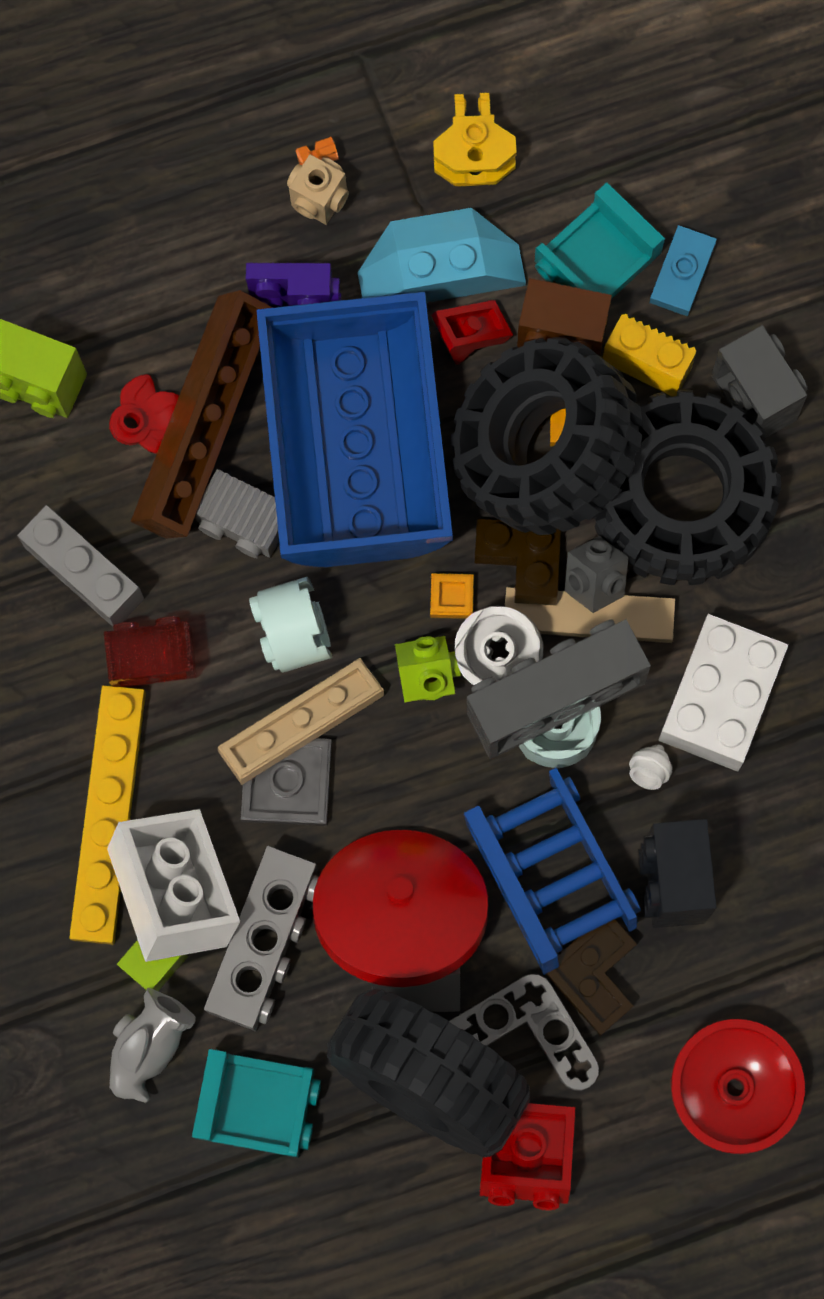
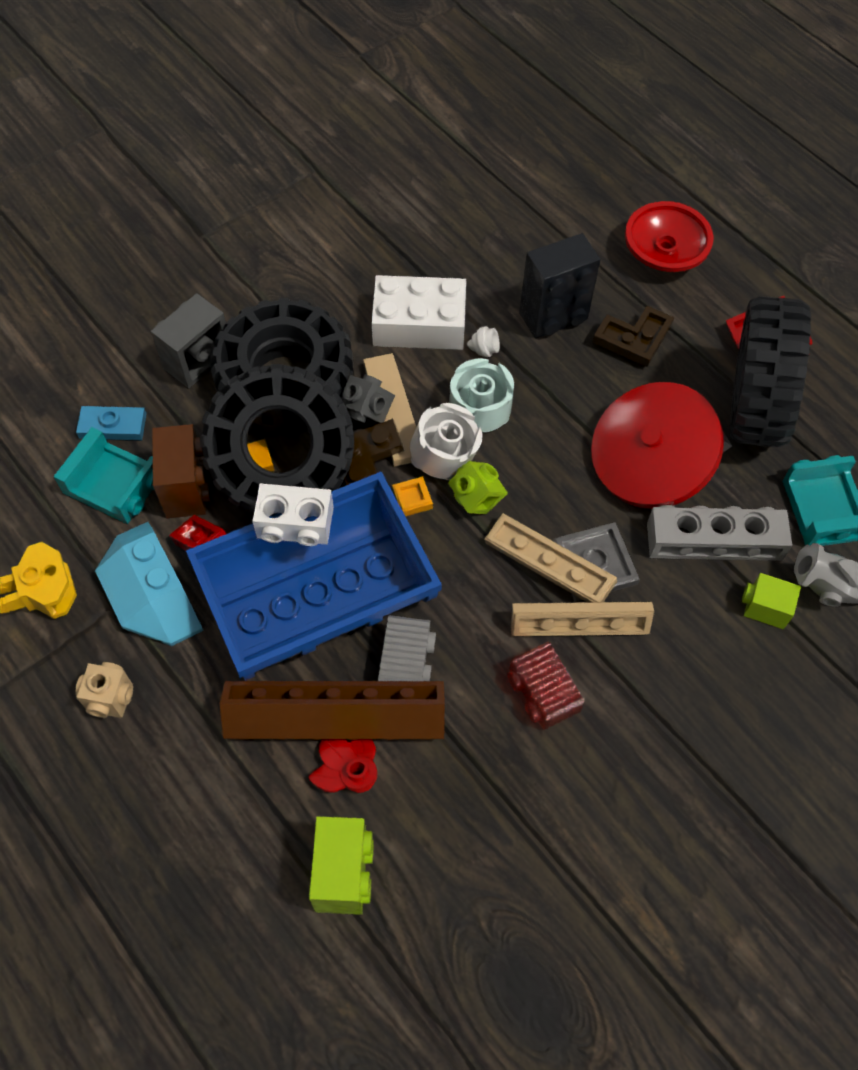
camera: 115 degrees left, 15 degrees down
light grey brick [17,505,144,629] -> none
yellow plate [69,685,146,945] -> none
white brick [107,809,240,962] -> none
dark purple plate [246,263,342,308] -> none
light aqua brick [249,577,332,673] -> none
orange piece [295,136,339,165] -> none
light grey beam [449,974,599,1091] -> none
blue fence [464,767,641,974] -> none
dark grey brick [467,619,651,759] -> none
yellow brick [603,314,696,397] -> none
none -> white brick [253,483,334,546]
none -> tan tile [511,602,654,636]

